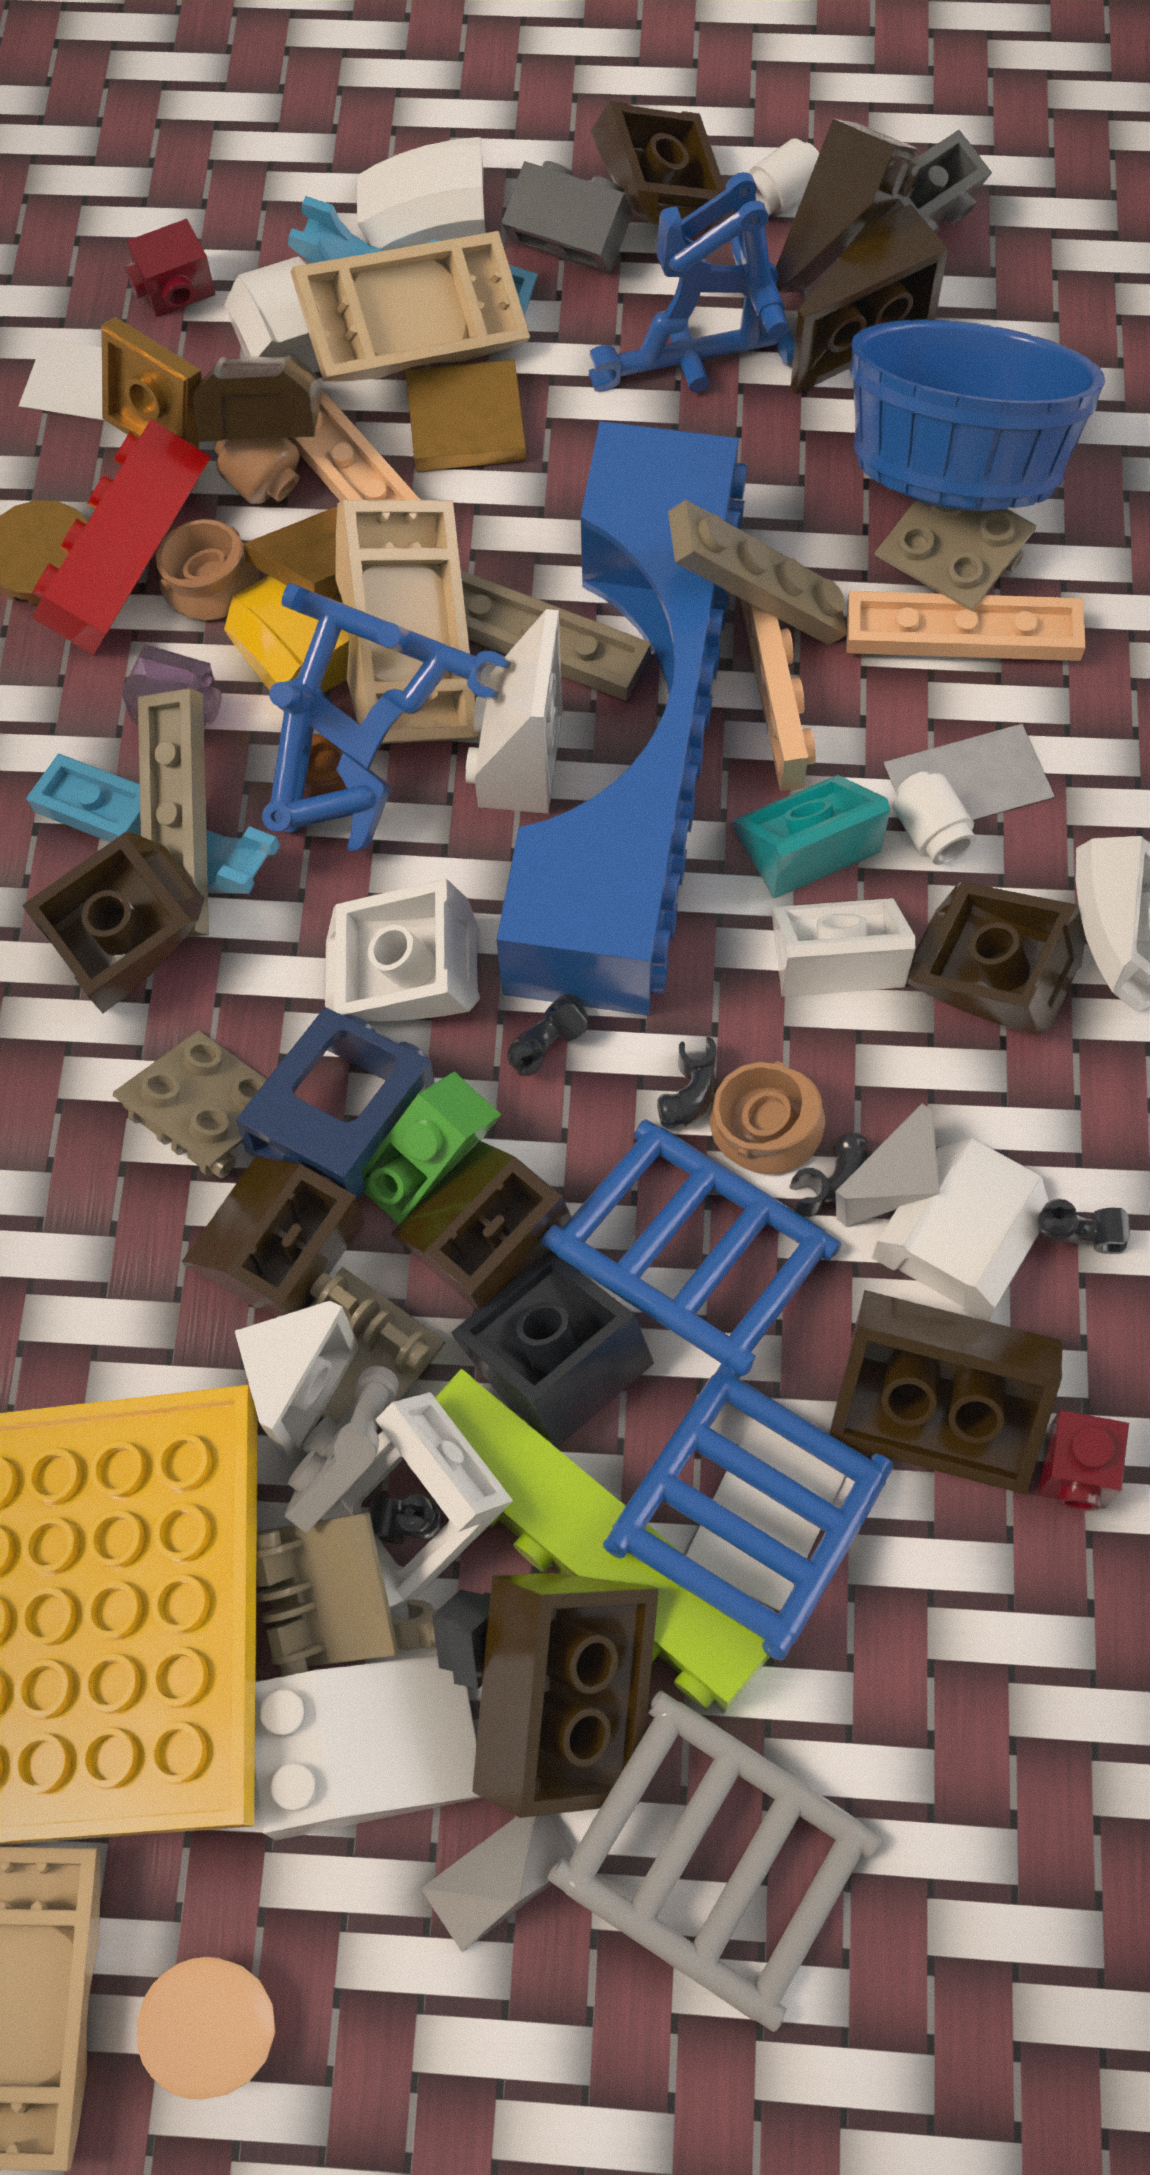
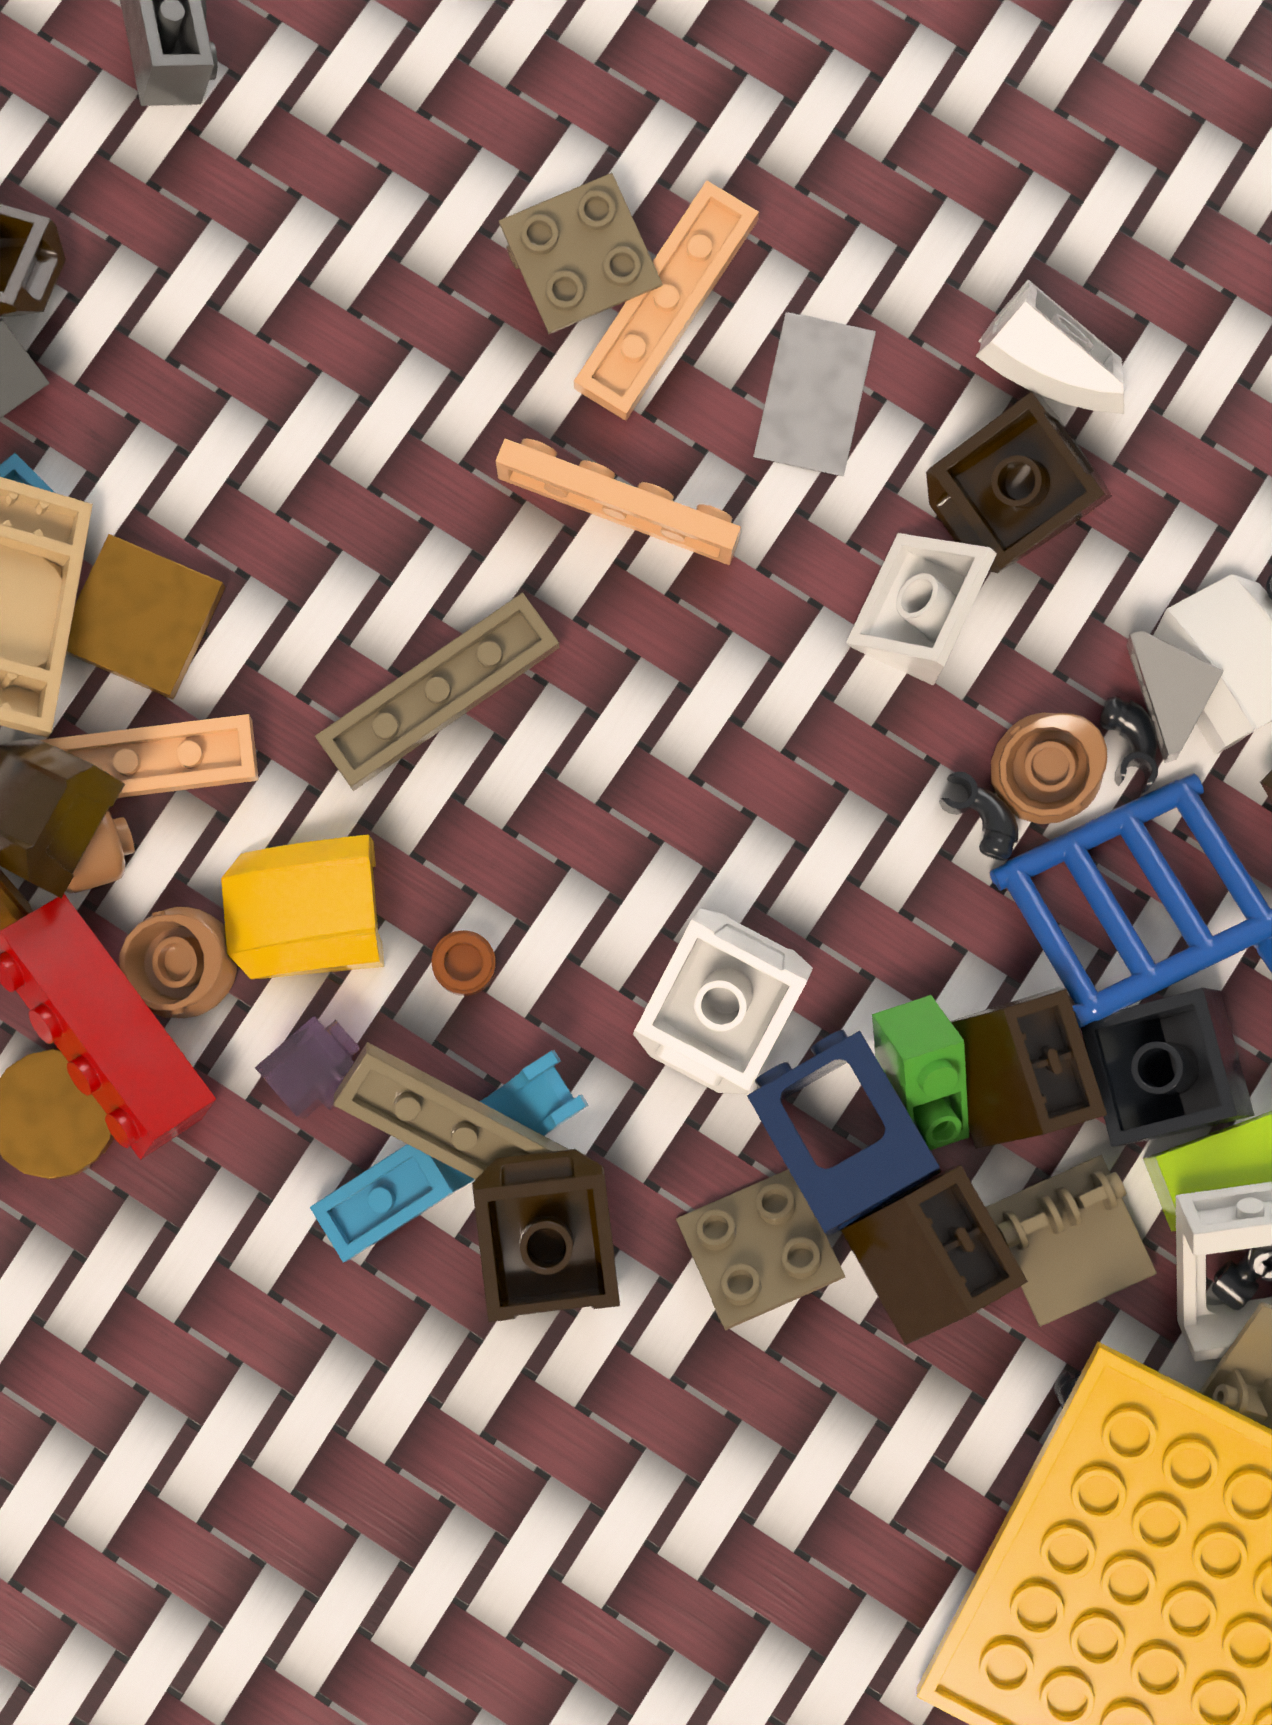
camera: 65 degrees left, 15 degrees up
white slope [235,1301,360,1464] -> none
pearl gold tile [243,507,340,598] -> none
blue piece [262,583,511,851] -> none
light grey plate [284,1366,399,1533] -> none
tan slope [335,500,479,744] -> none
white slope [466,609,563,814] -> none
blue arch [496,421,748,1016] -> none
black arm [507,994,588,1076] -> none
blue piece [589,172,795,393] -> none
dark tan plate [668,499,847,645] -> none
teal slope [731,775,890,899] -> none
white brick [749,138,819,216] -> none
dark brown slope [776,119,919,294] -> none
dark brown slope [790,204,948,394] -> none
blue piece [850,320,1105,511] -> none
white brick [892,772,976,865] -> none

